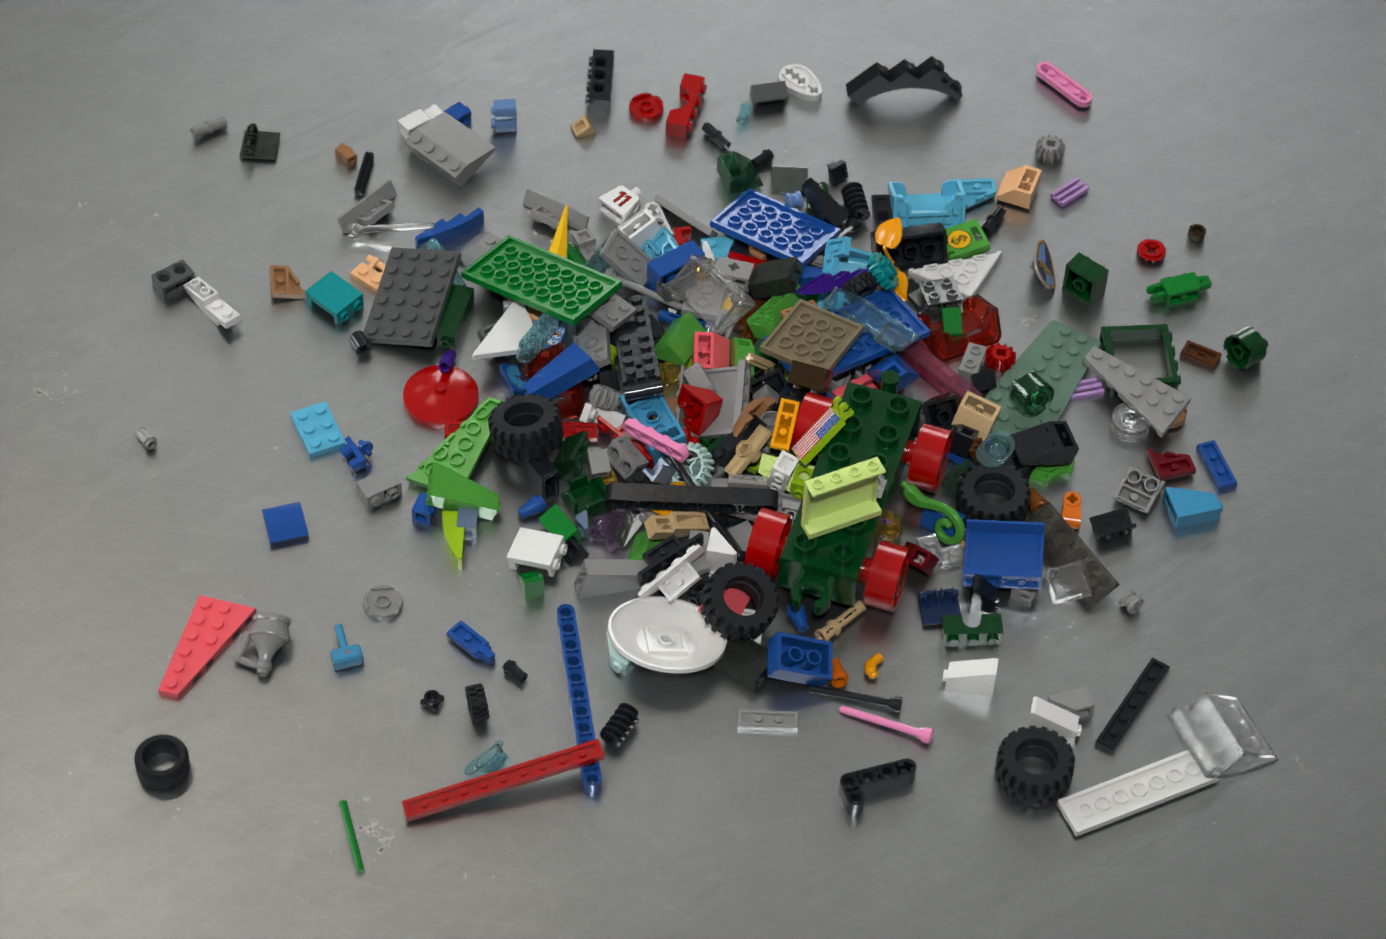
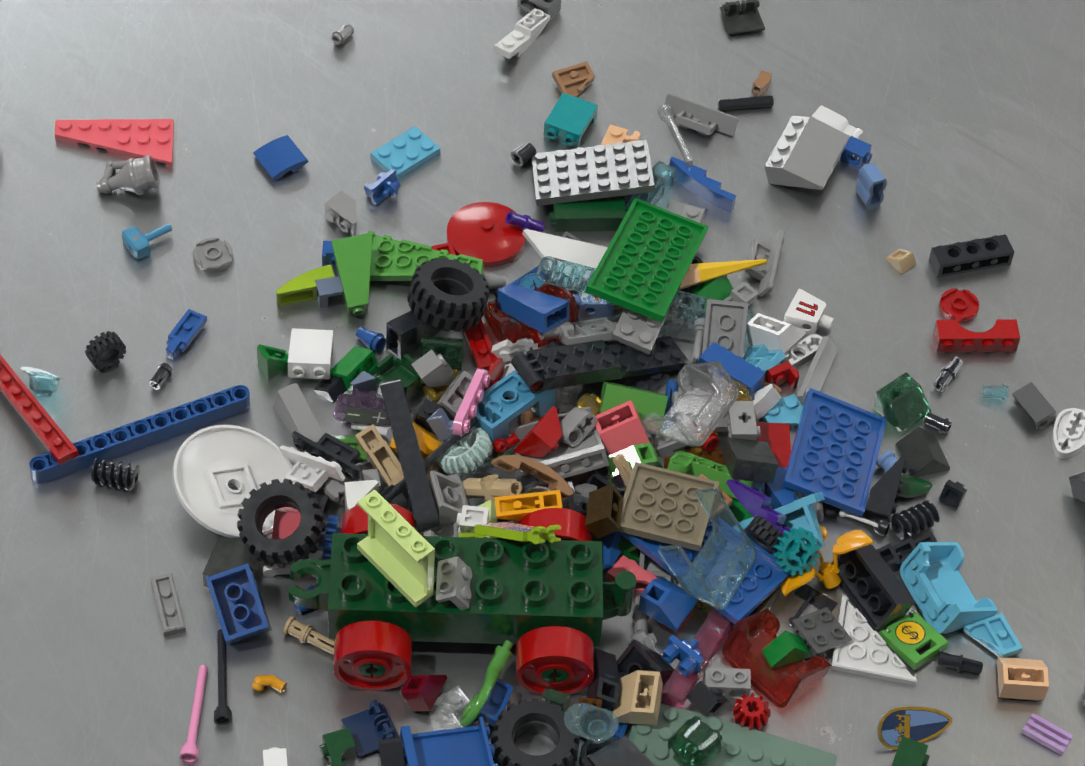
camera: 70 degrees right, 0 degrees up
black plate [420,690,444,711] -> none
orange cone [829,658,849,688] -> none
black beam [839,758,916,816] -> none
clear yellow head [880,512,903,542] -> none
none -> blue hips [662,635,704,677]

